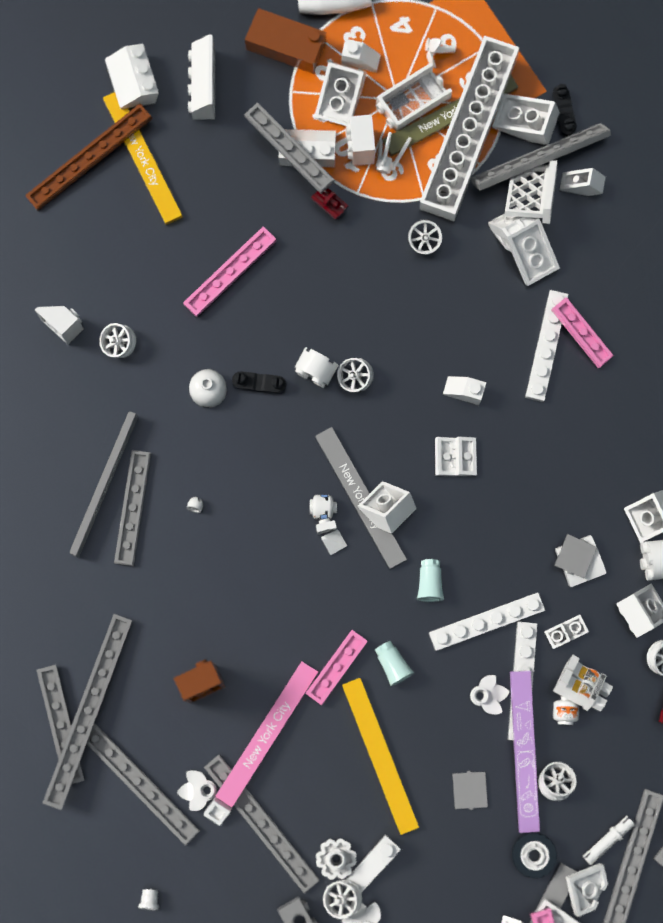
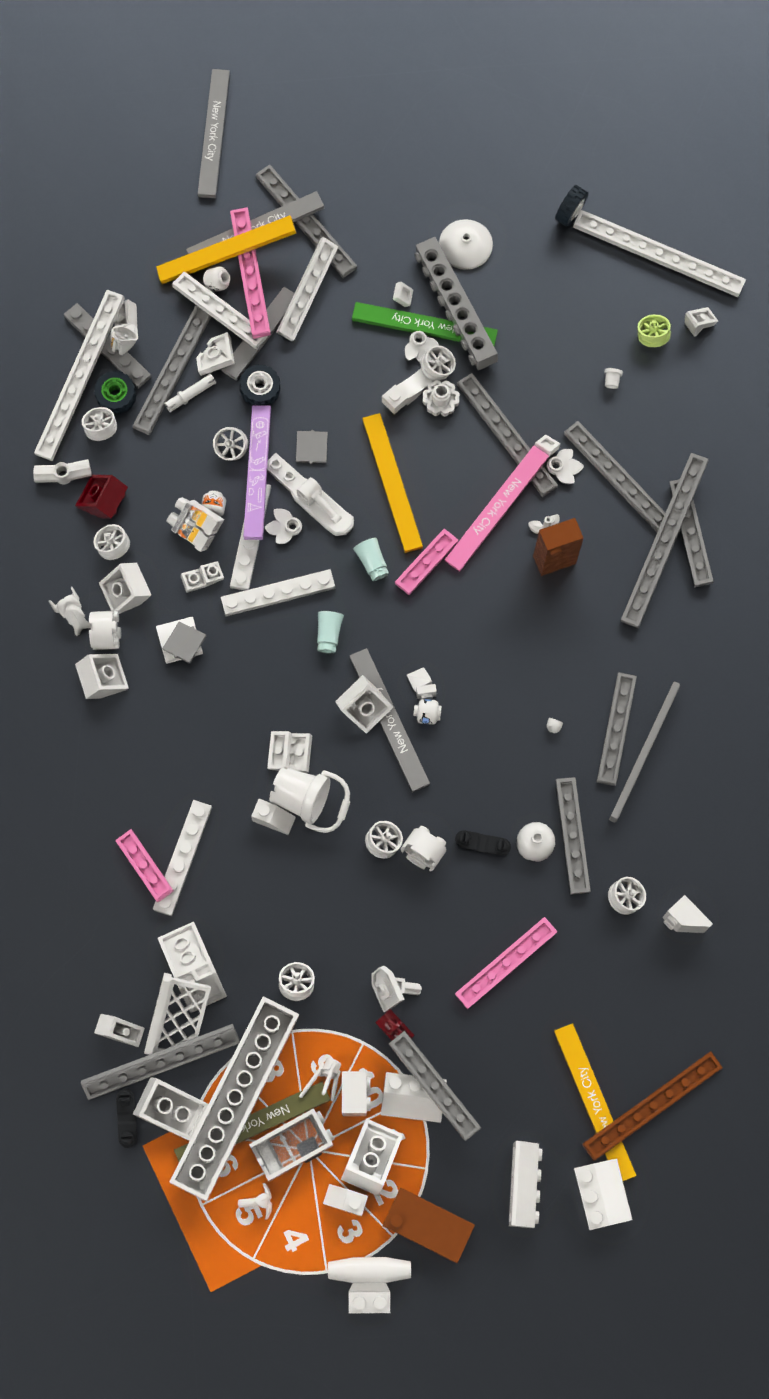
camera: 175 degrees left, 5 degrees down
none -> white piece [267,453,354,536]
none -> white piece [269,767,350,833]
none -> white piece [372,966,422,1013]
none -> white plant [528,514,560,534]
none -> light grey plate [555,777,591,895]

